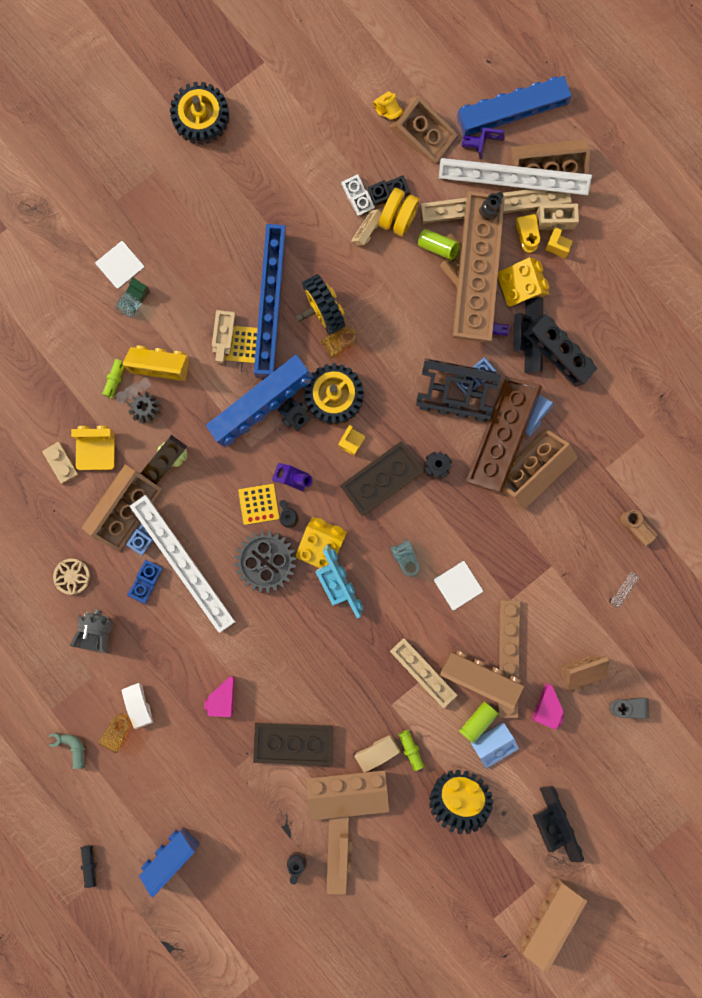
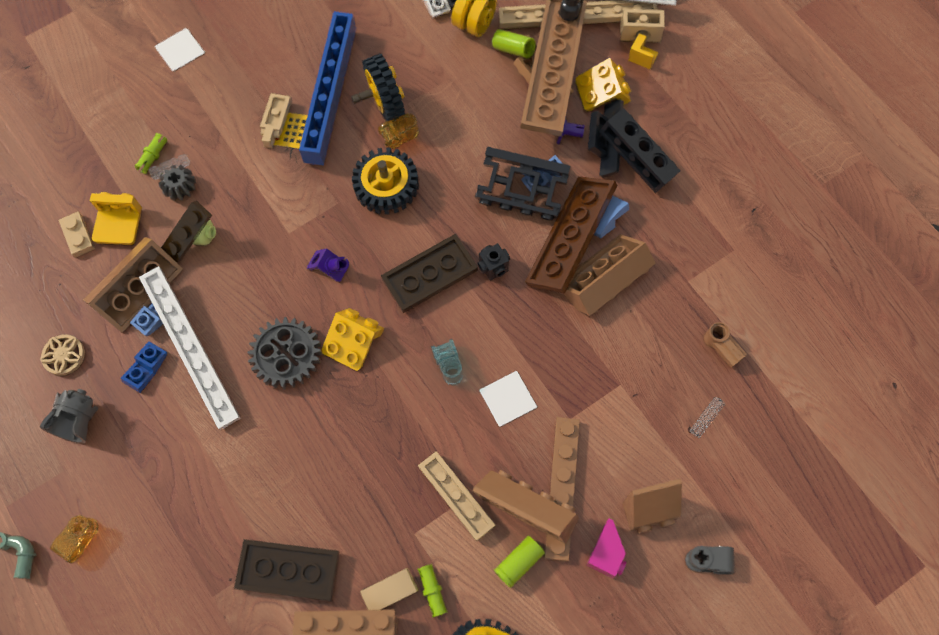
camera: 10 degrees right, 15 degrees down
leg [116,277,150,317] -> none
white slope [122,683,153,729] -> none
yellow slope [123,345,189,381] -> none
dark pink slope [204,676,235,717] -> none
blue brick [206,354,315,448] -> none
yellow sticker [238,484,279,525] -> none
black brick [277,398,311,432] -> none
black piece [279,500,299,528] -> none
medium azure bracket [316,545,363,619] -> none
yellow panel [338,425,365,456] -> none
tan plate [351,209,382,246] -> none
light blue panel [471,723,519,769] -> none
yellow piece [516,214,540,253] -> none

